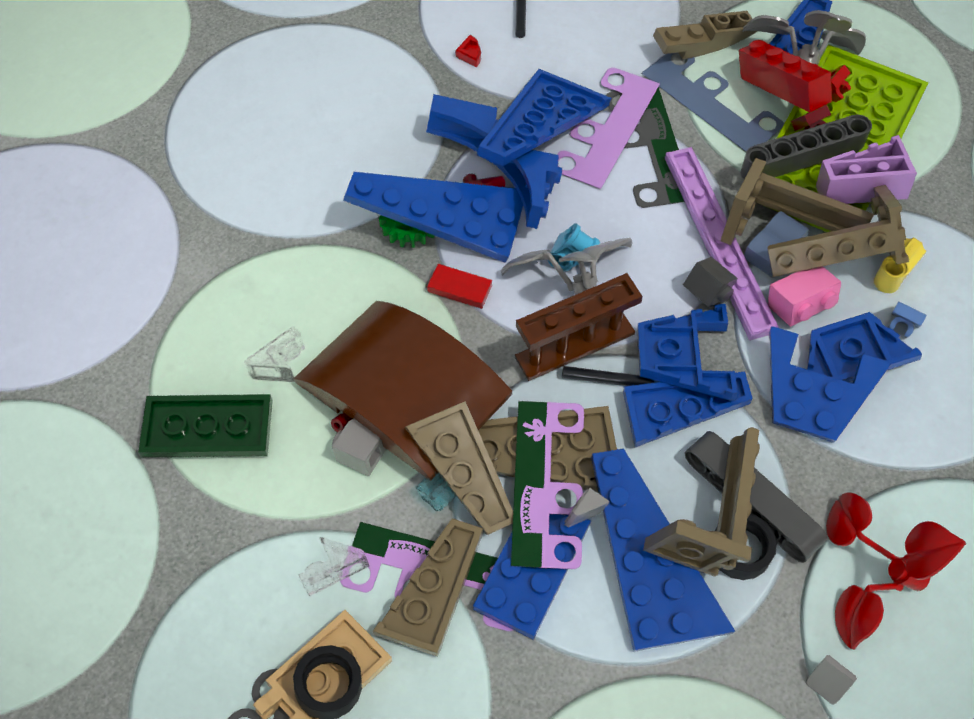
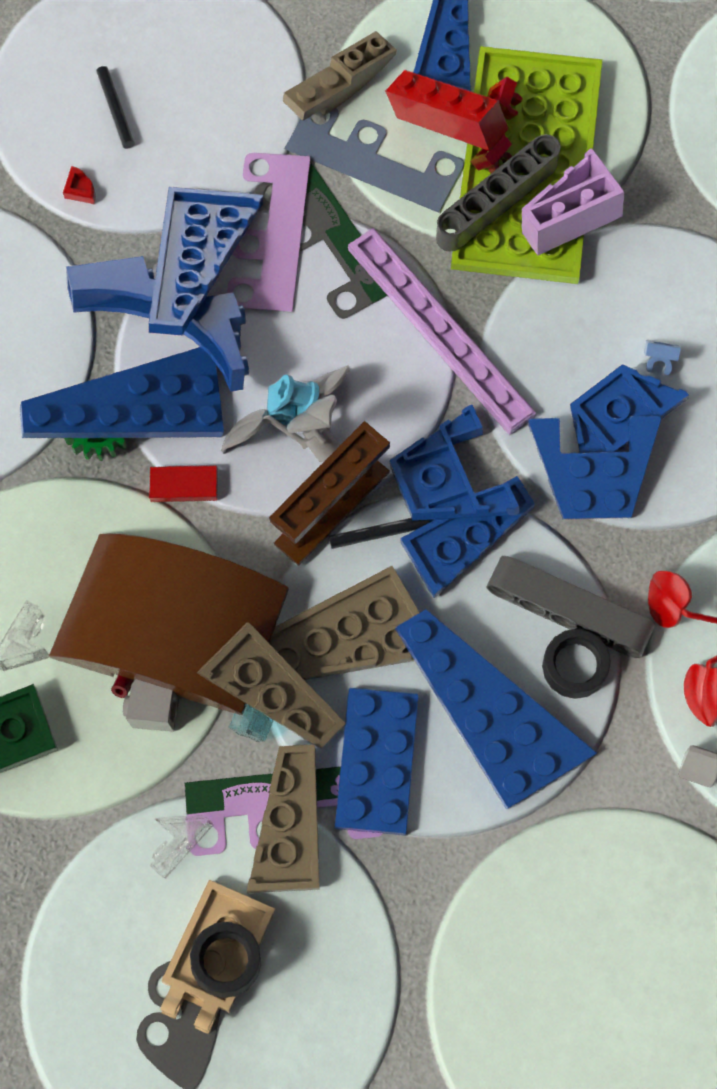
camera: 20 degrees left, 10 degrees up
dark red arm [463,173,506,187] -> none
piece [511,401,584,569] -> none
light grey slope [564,488,609,527] -> none
dark tan bracket [643,427,760,577] -> none
dark grey brick [683,257,738,307] -> none
dark tan bracket [720,158,874,245] -> none
light grey plant [743,10,866,65] -> none
sand blue brick [744,211,809,277] -> none
dark tan bracket [767,185,909,277] -> none
bright pink brick [768,266,841,327] -> none
light yellow piece [874,237,926,293] -> none

